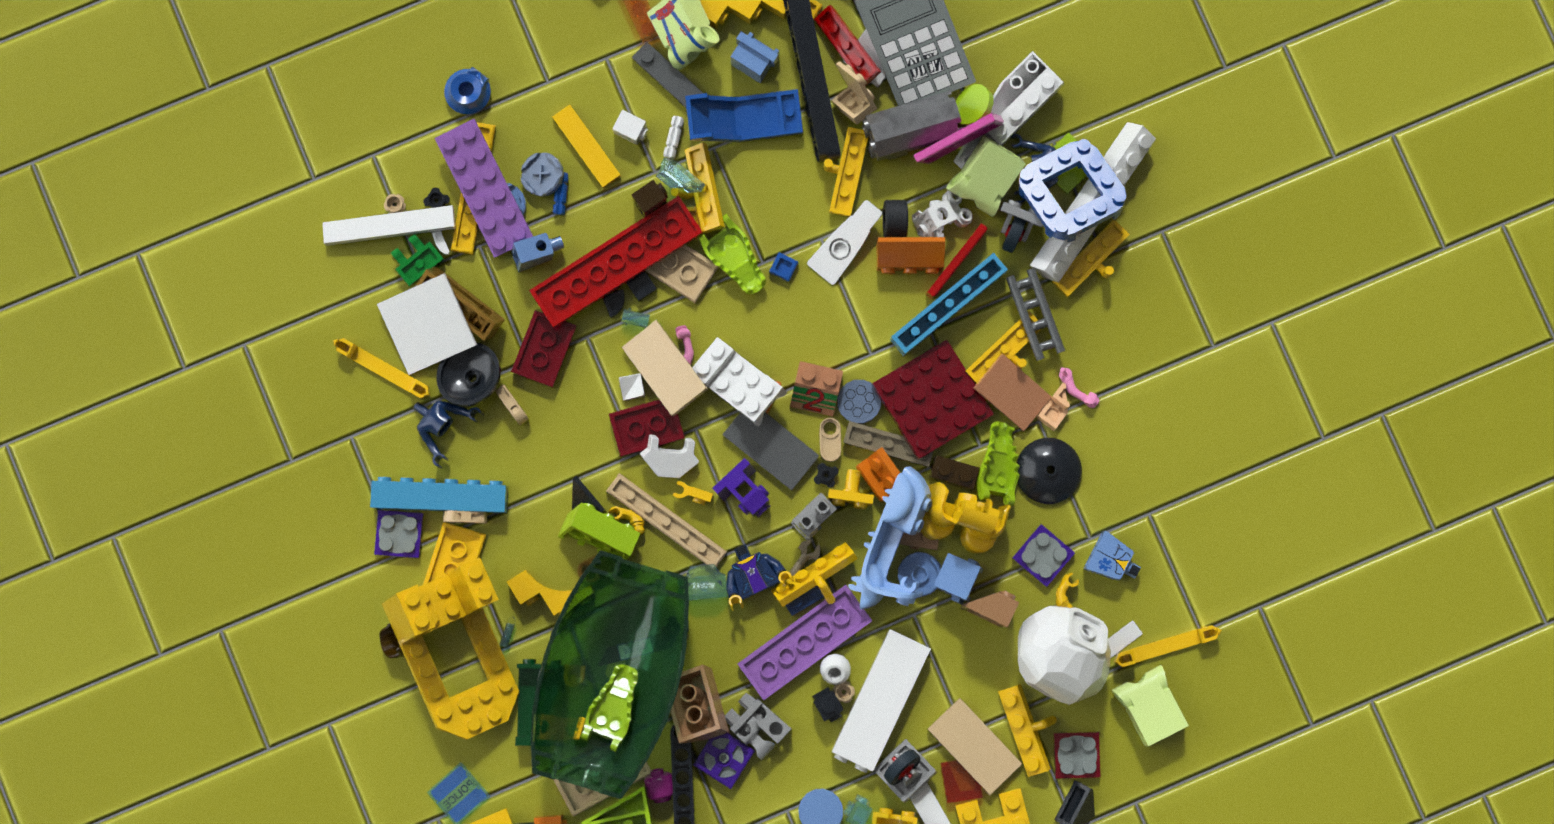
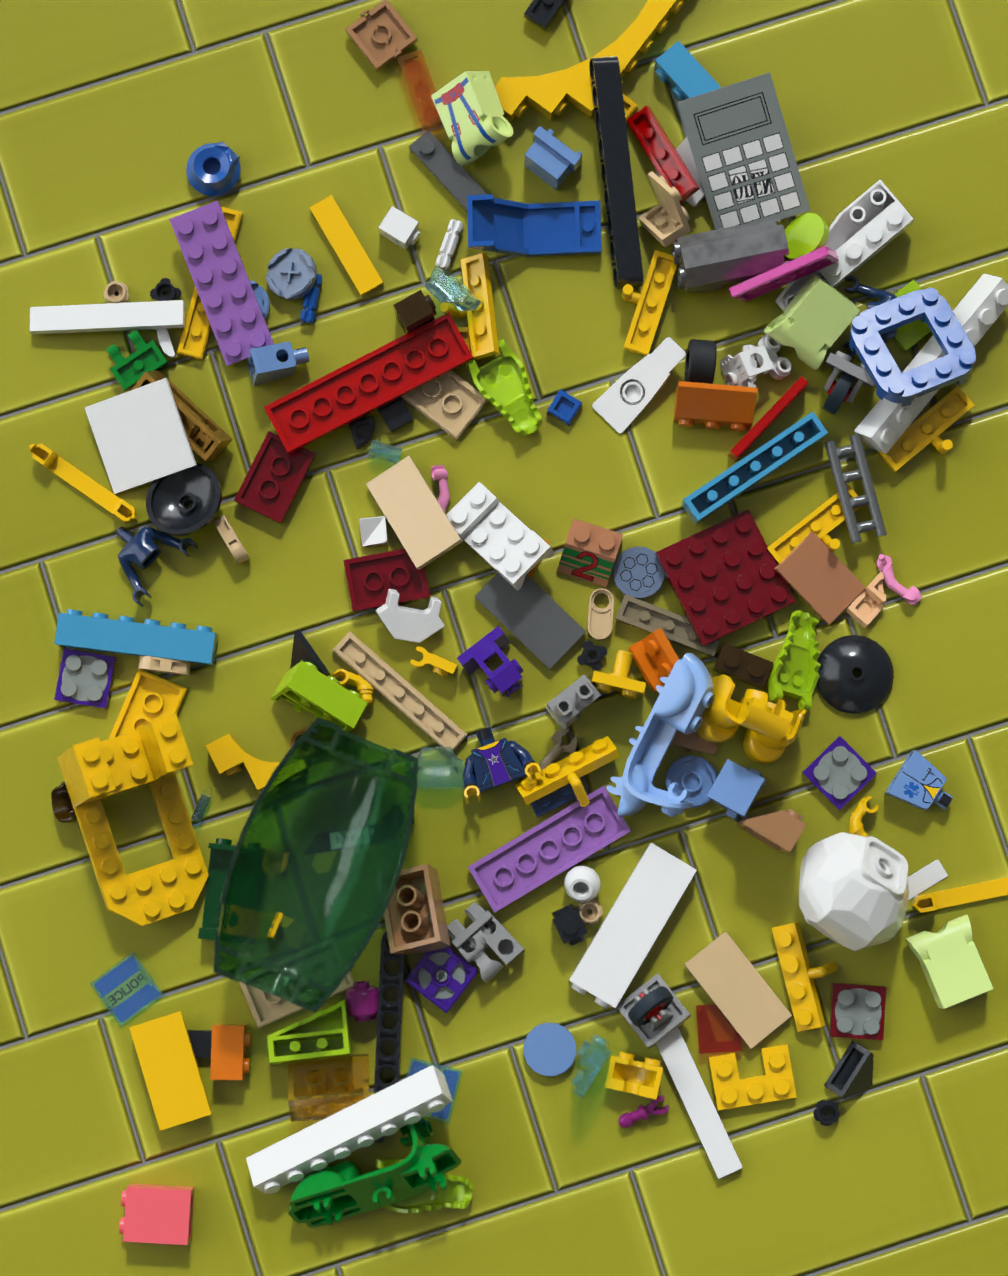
camera: 10 degrees right, 0 degrees up
lime animal [581,664,639,752] -> none

